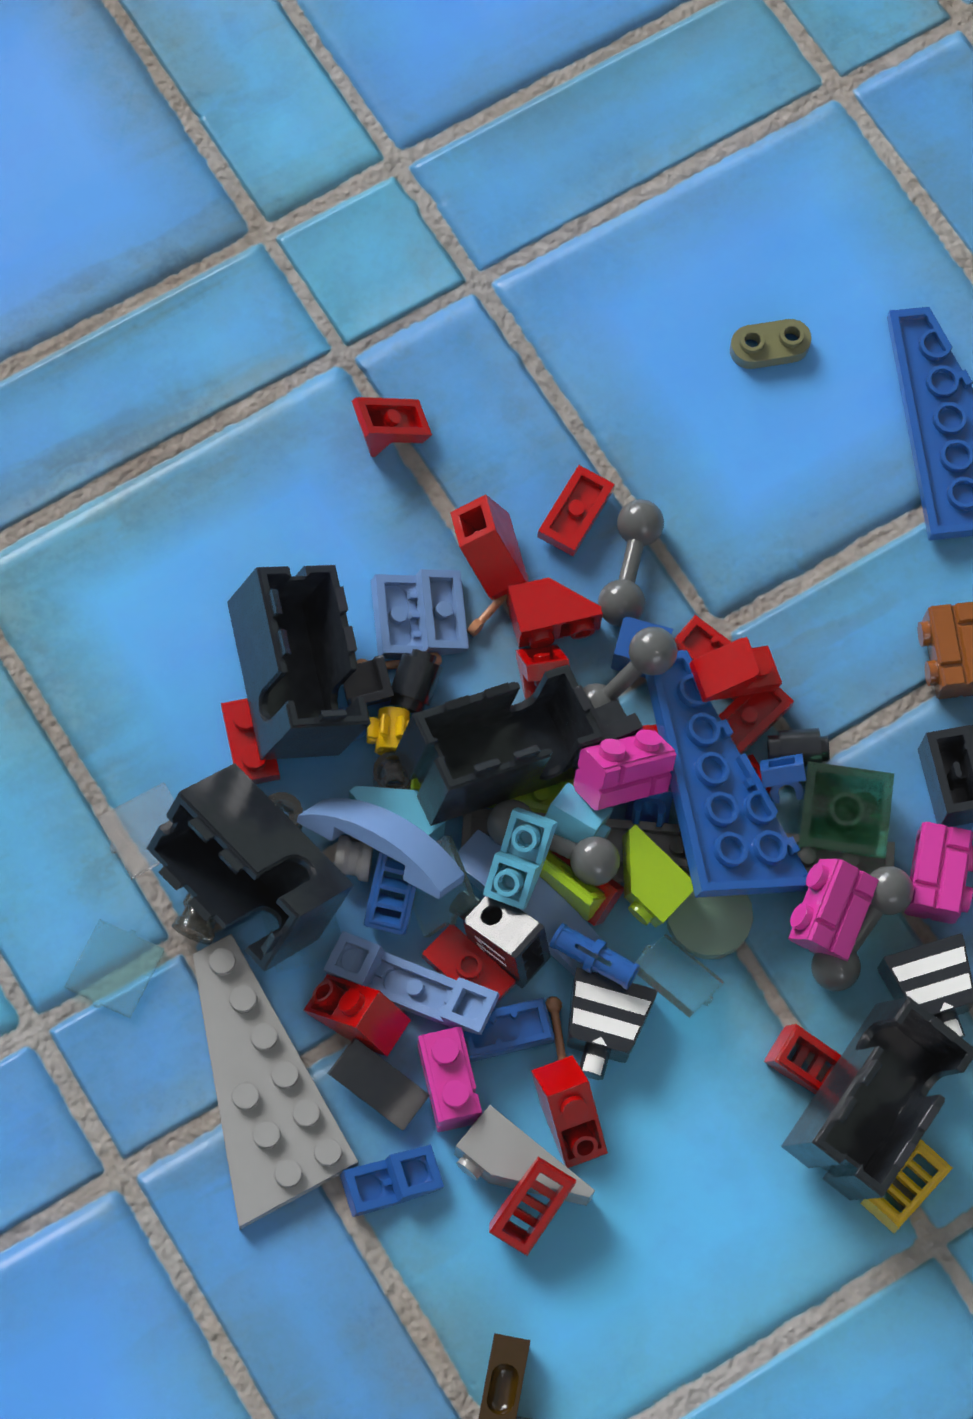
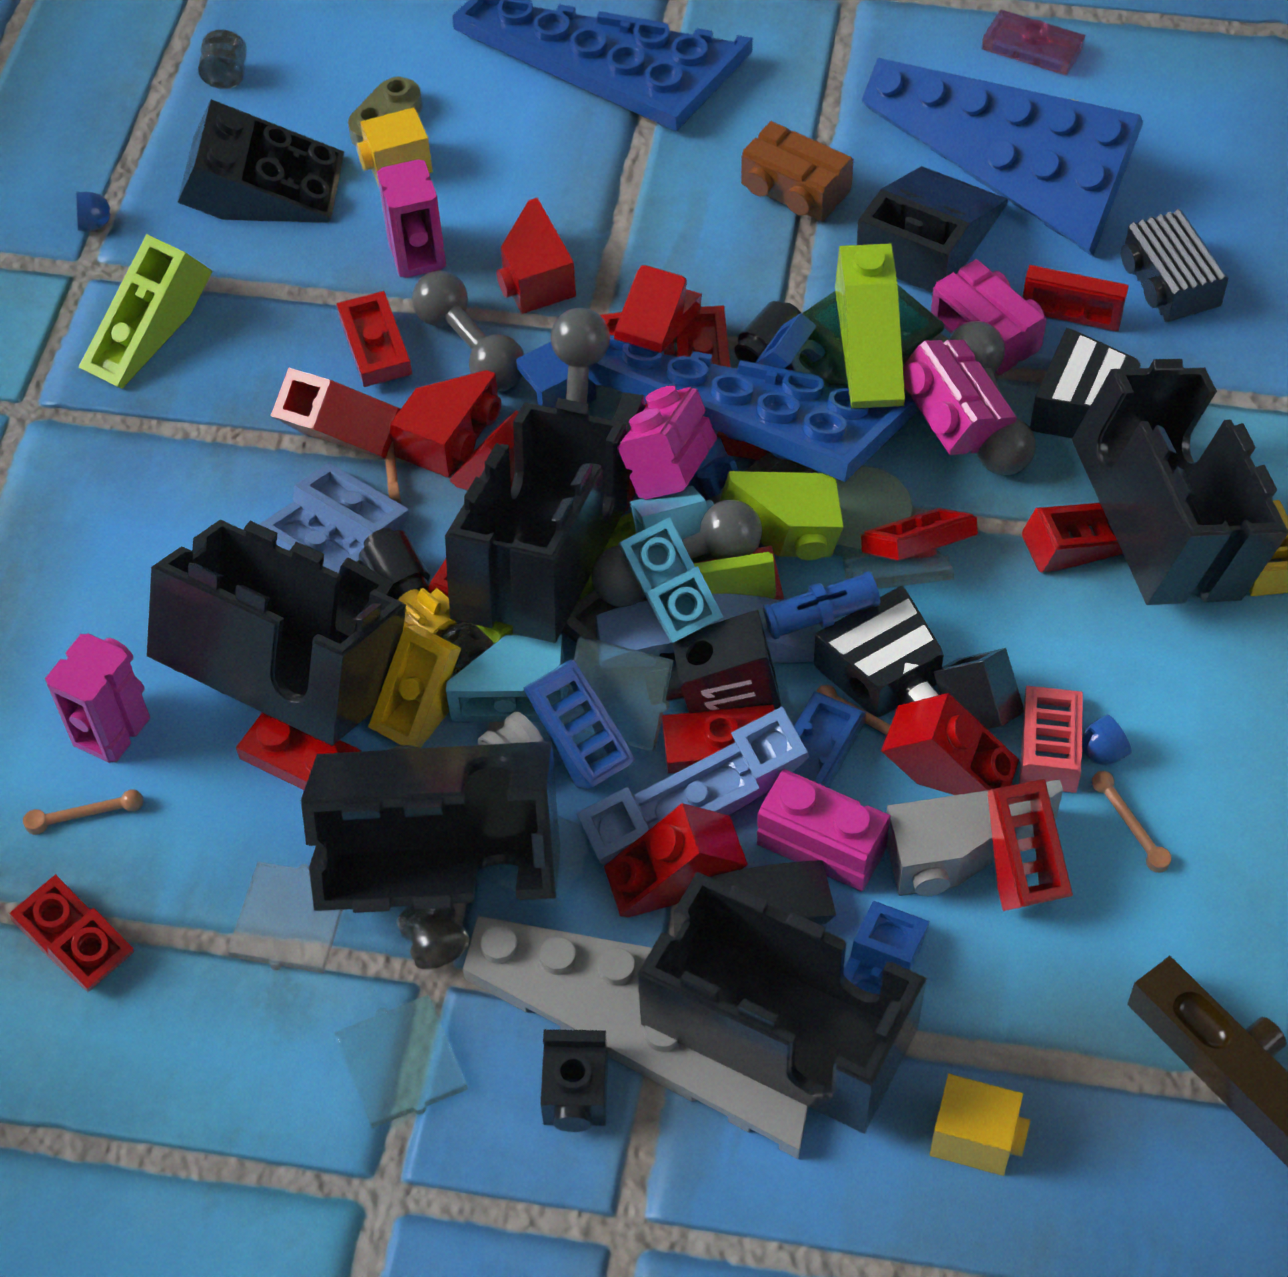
camera: 40 degrees left, 15 degrees down
medium blue slope [297,798,465,899] -> none
red slope [352,397,432,458] -> none
none -> red slope [9,874,134,992]
none -> nougat hinge [23,789,143,835]
none -> dark pink brick [45,633,150,763]
none -> blue hinge [76,192,110,231]
none -> lime slope [79,234,213,389]
none -> black slope [177,99,345,223]
none -> clear smoke wheel [198,30,247,89]
none -> yellow brick [356,107,433,186]
none -> yellow slope [368,624,462,749]
none -> dark pink brick [377,159,446,278]
none -> red slope [497,197,576,314]
none -> black brick [540,1029,608,1132]
none -> black piece [637,872,927,1134]
none -> lime slope [835,244,905,408]
none -> red plate [860,508,978,560]
none -> yellow brick [929,1073,1031,1176]
none -> black panel [934,648,1024,729]
none -> coral slope [1019,685,1083,793]
none -> blue hinge [1082,715,1132,766]
none -> nougat hinge [1092,770,1171,873]

